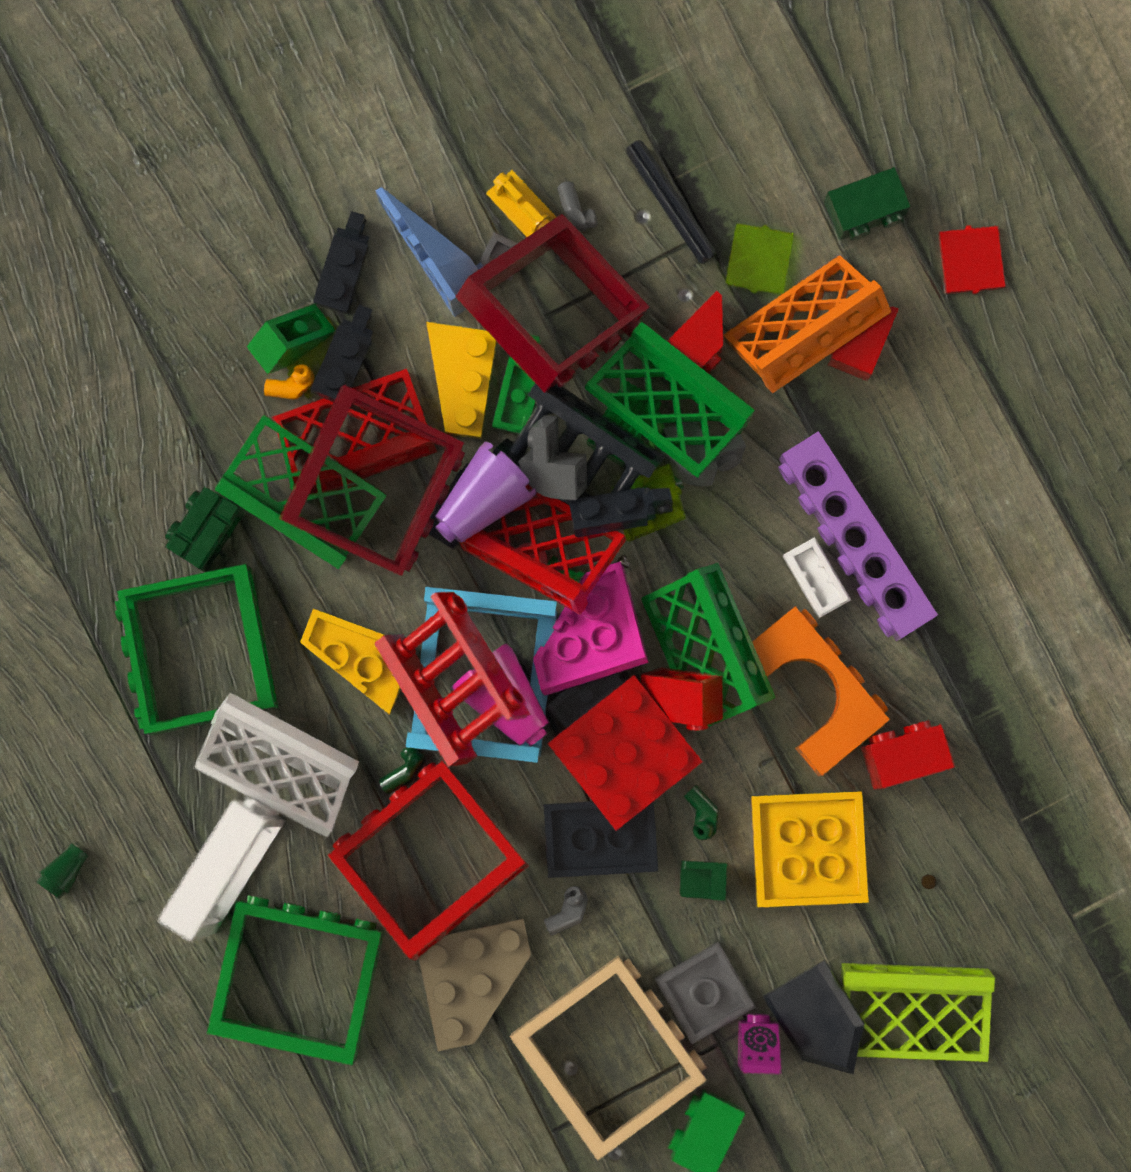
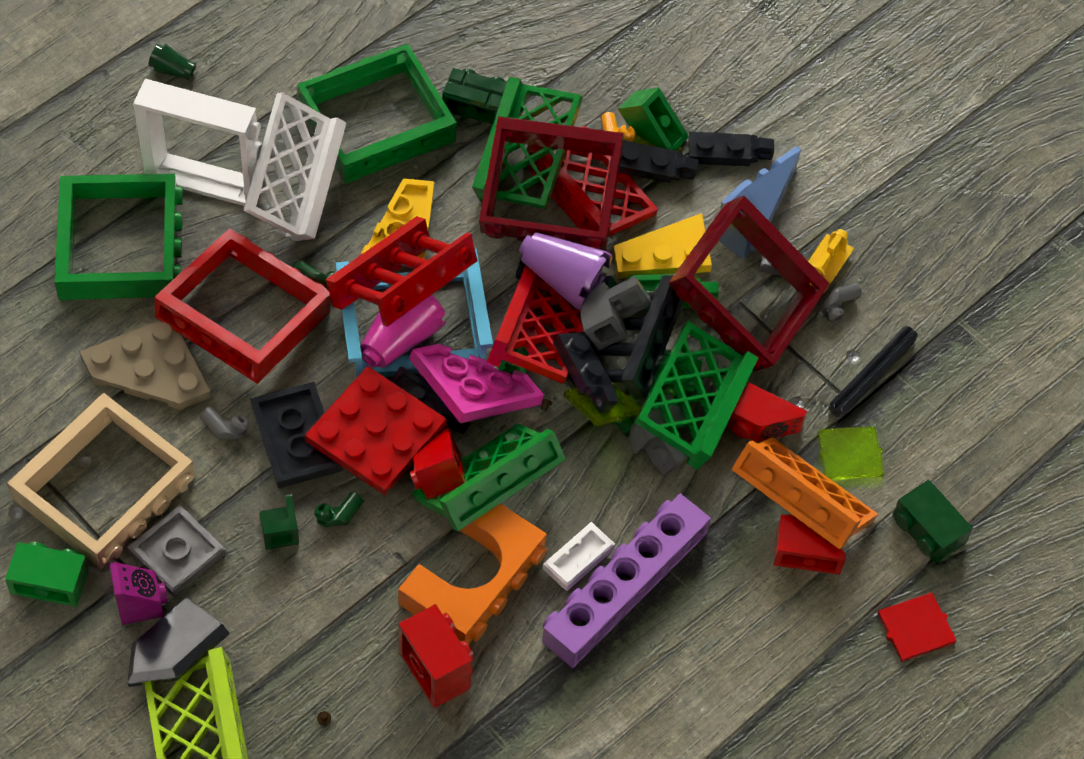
camera: 65 degrees right, 25 degrees down
yellow plate [751,791,869,907] -> none

